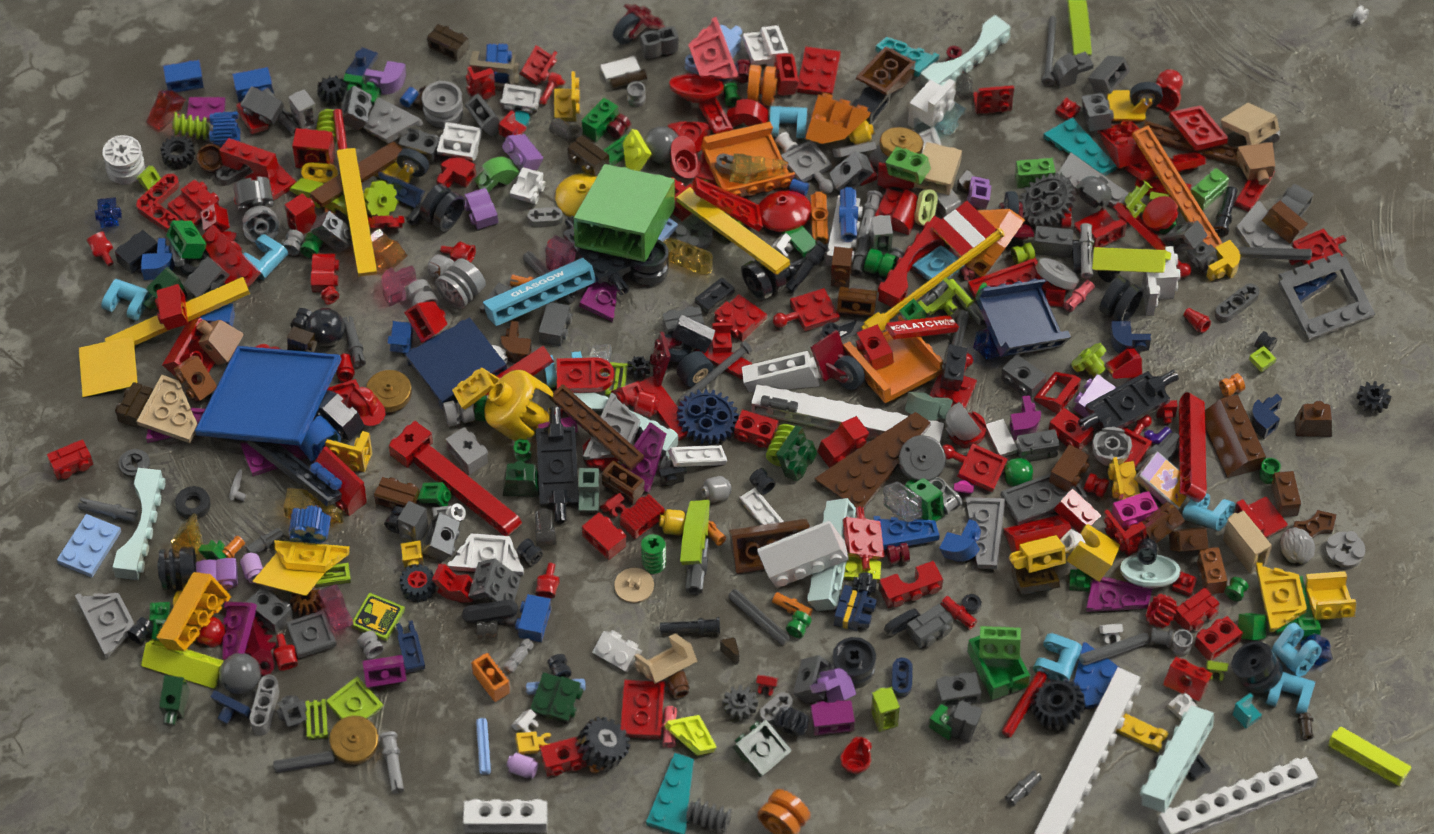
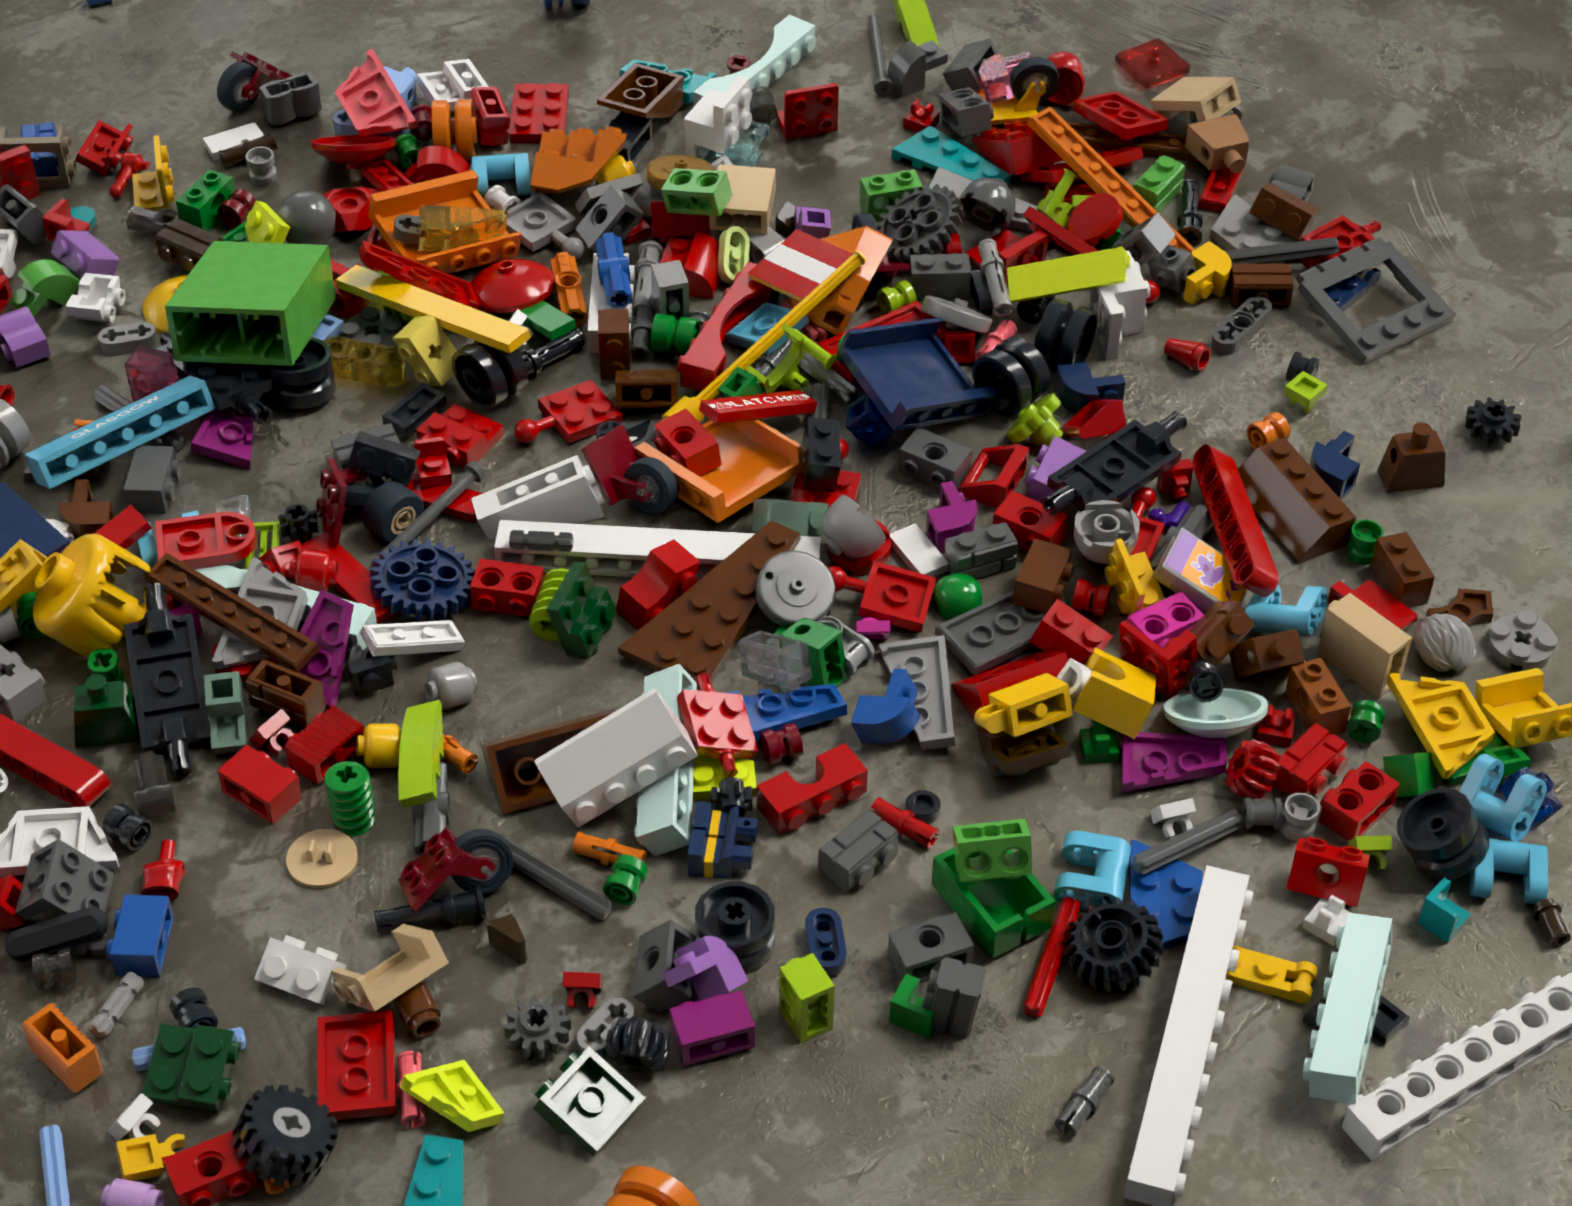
camera: 10 degrees left, 10 degrees down
white bracket [500,84,541,113] -> none
red piece [670,136,699,179] -> none
white tile [739,488,784,525] -> none
black wheel [749,468,776,495] -> none
black pin [786,240,830,293] -> none
blue hinge [789,179,809,196] -> none
red hair [840,737,872,774] -> none
black tile [884,608,920,636] -> none
none -> light yellow brick [392,315,457,386]
none -> dark red plate [398,827,513,912]
none -> black wheel [972,337,1051,416]
none -> clear pink brick [979,51,1036,104]
none -> clear red plate [1115,38,1190,89]
none -> reddish brown brick [1228,263,1294,306]

